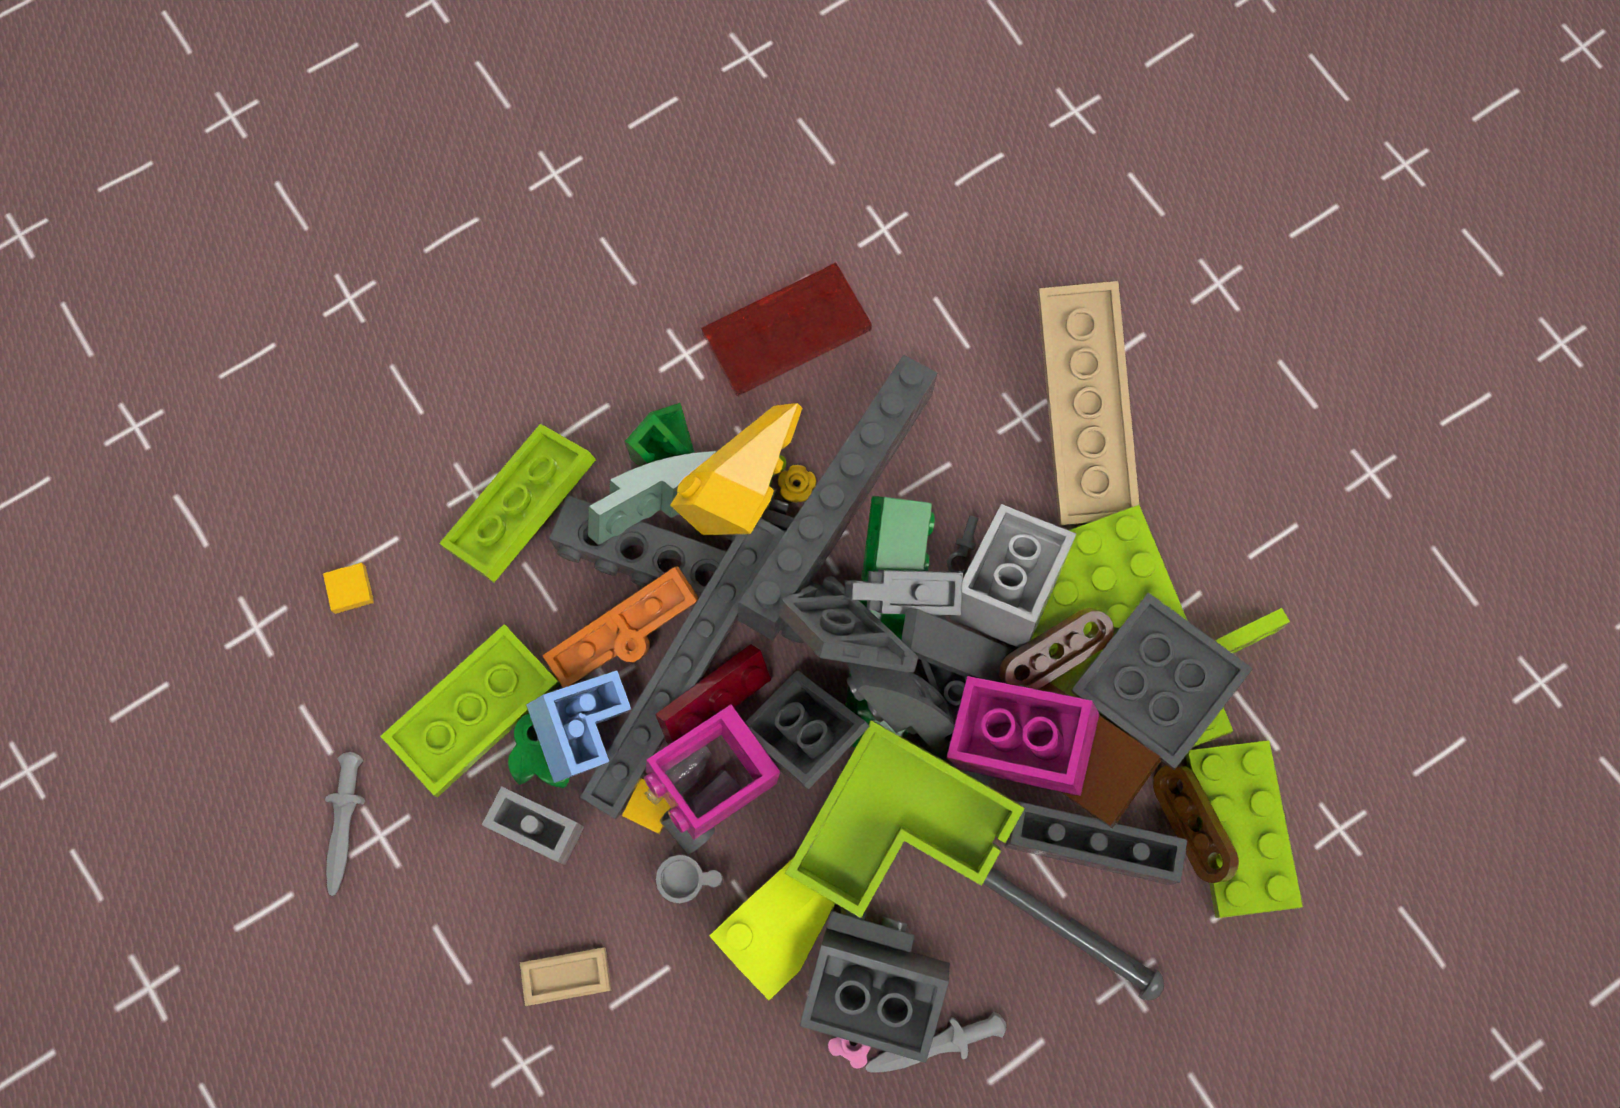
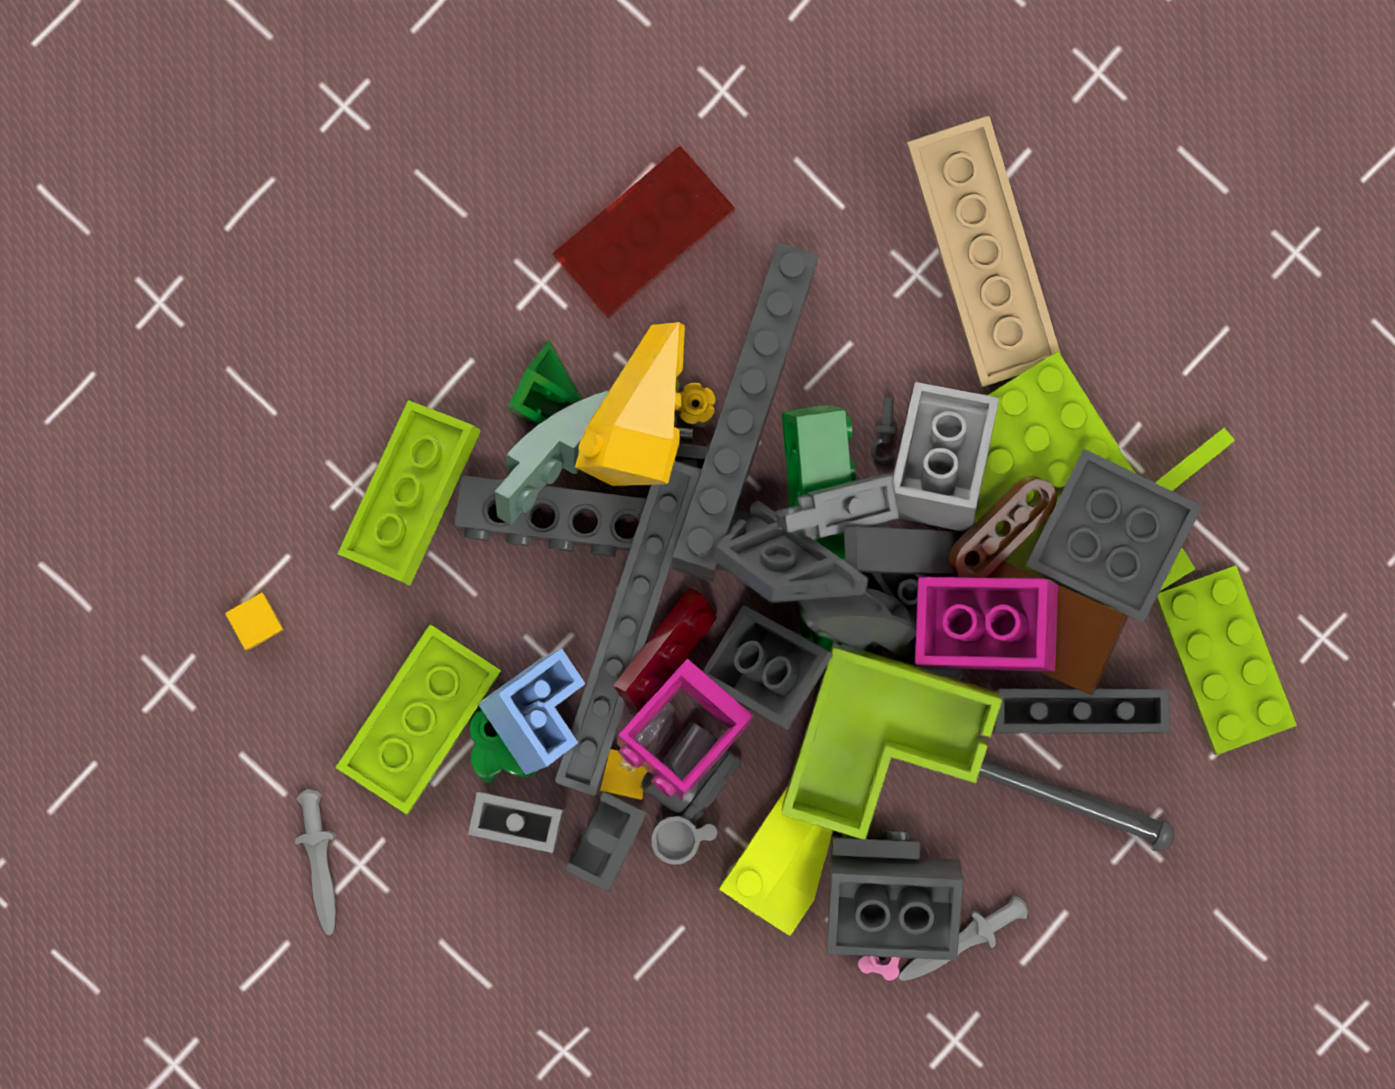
camera: 10 degrees left, 10 degrees up
tan tile [520,947,612,1006] -> none
orange hinge [542,566,699,688] -> none
reddish brown plate [1153,765,1239,883] -> none
none -> dark grey window [565,792,647,892]
none -> dark grey axle [675,750,741,825]

